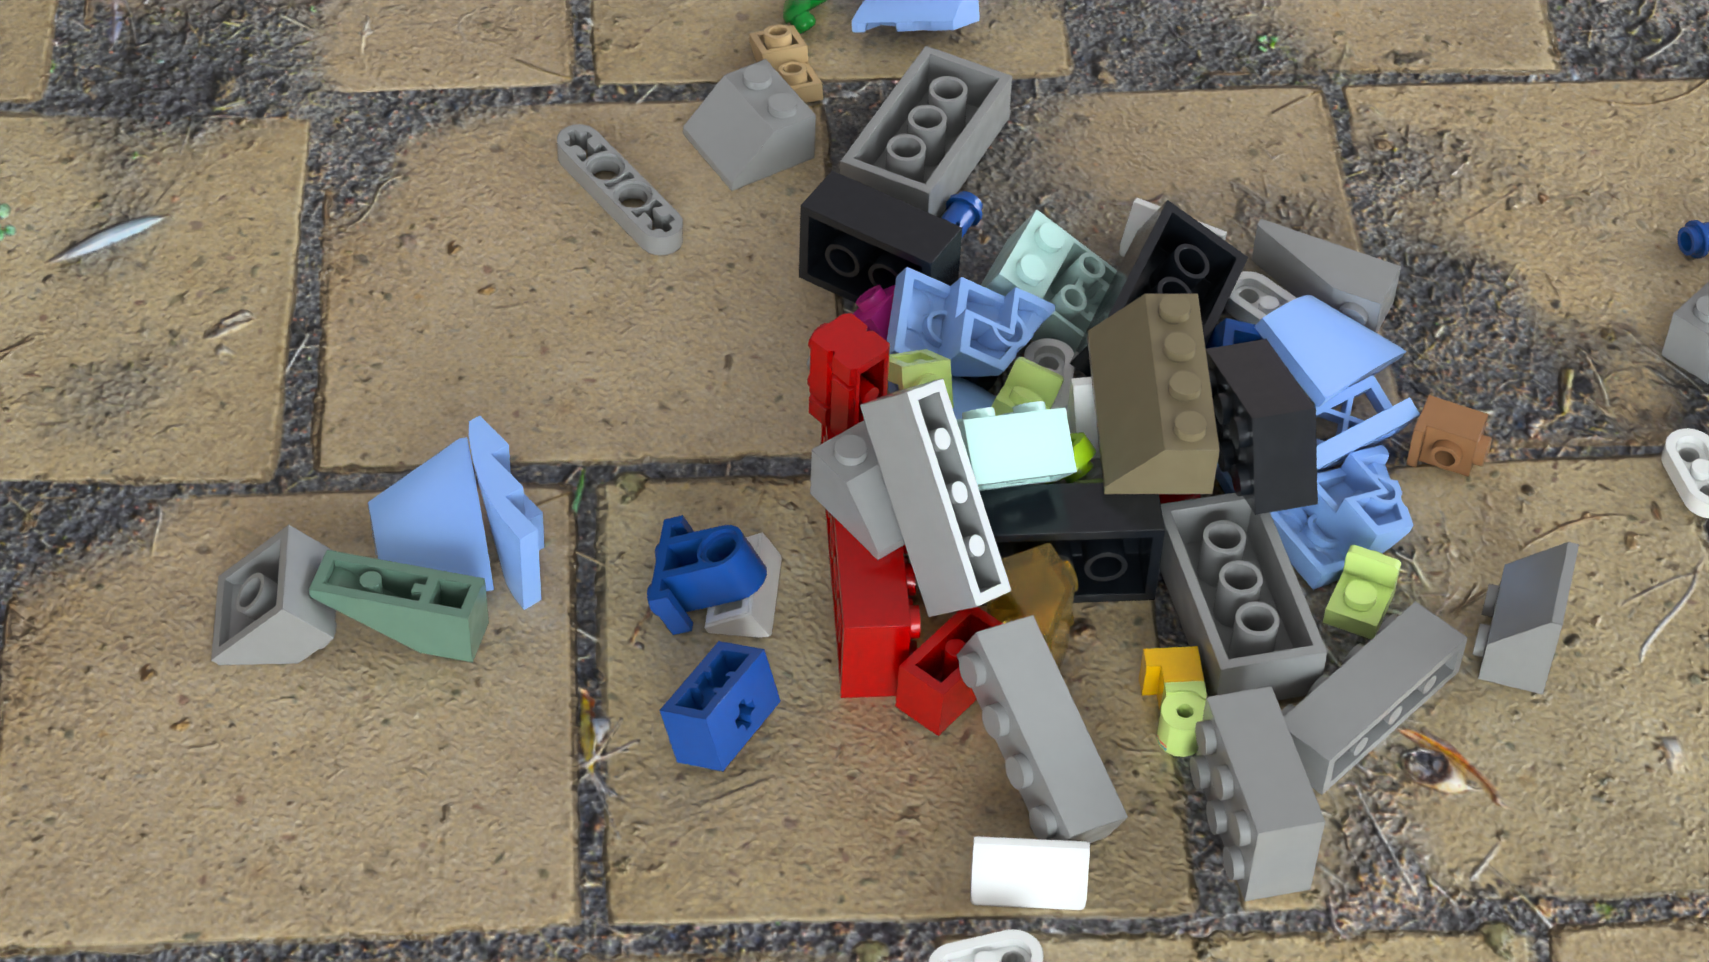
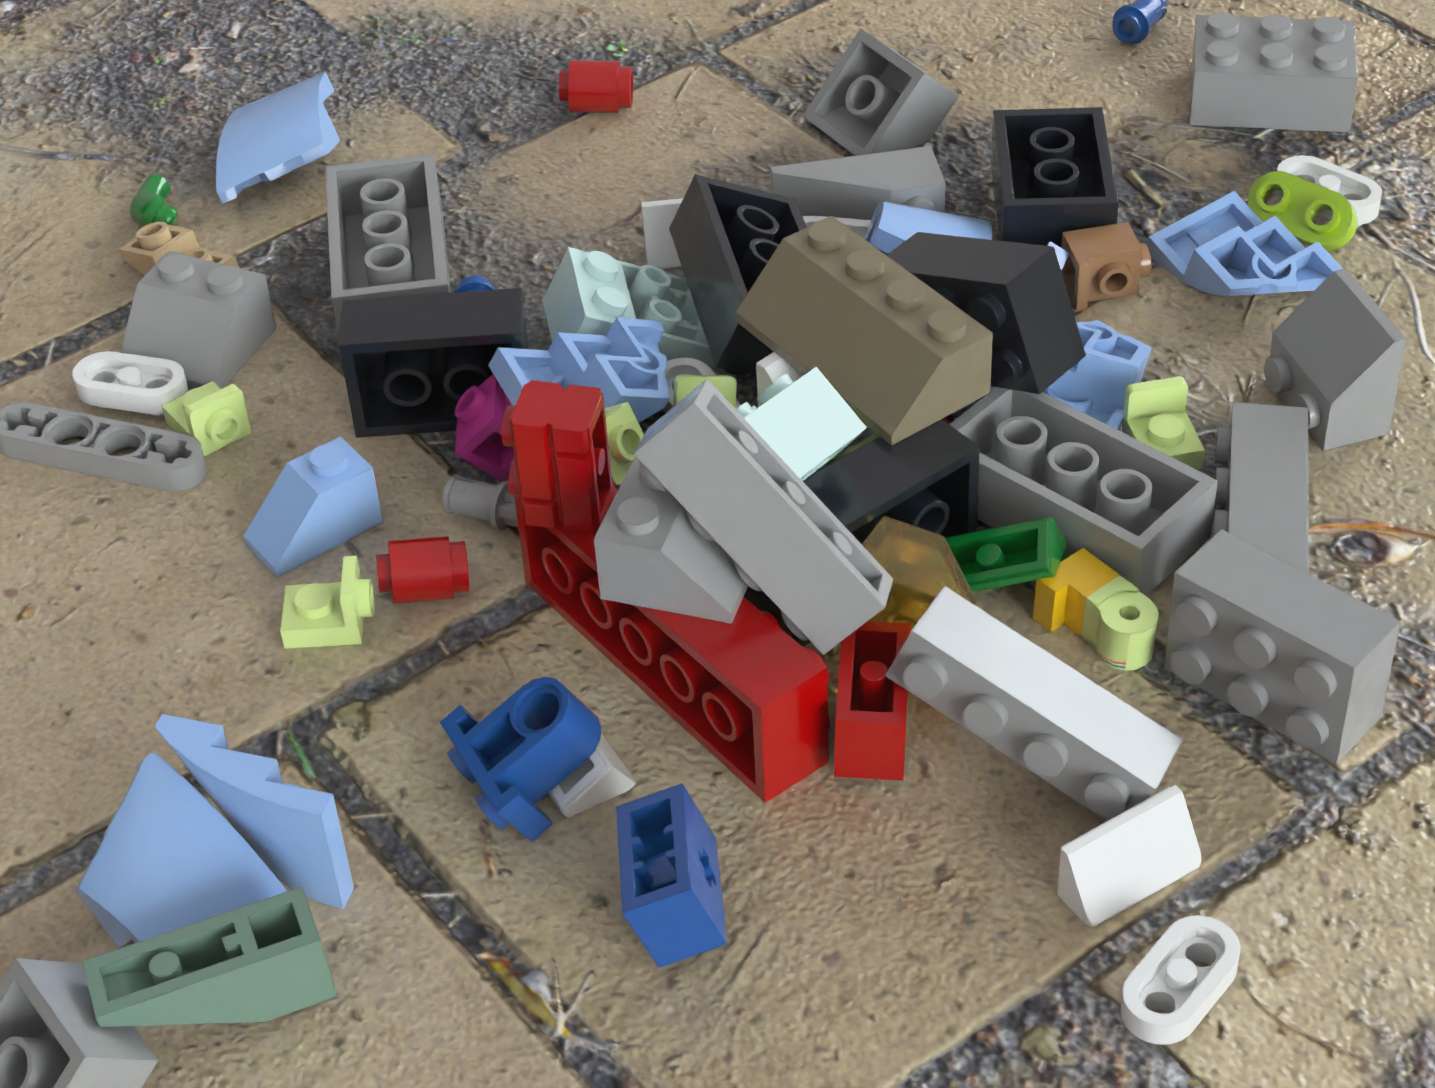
camera: 30 degrees left, 5 degrees down
none -> white plate [72,351,189,416]
none -> yellowish green bracket [162,381,252,456]
none -> light blue slope [244,436,383,578]
none -> yellowish green bracket [280,556,375,649]
none -> red brick [376,536,470,604]
none -> red brick [559,60,634,113]
none -> light grey slope [803,28,959,156]
none -> green slope [928,516,1066,600]
none -> black brick [991,107,1119,248]
none -> light blue slope [1146,191,1343,296]
none -> lime plate [1248,171,1358,251]

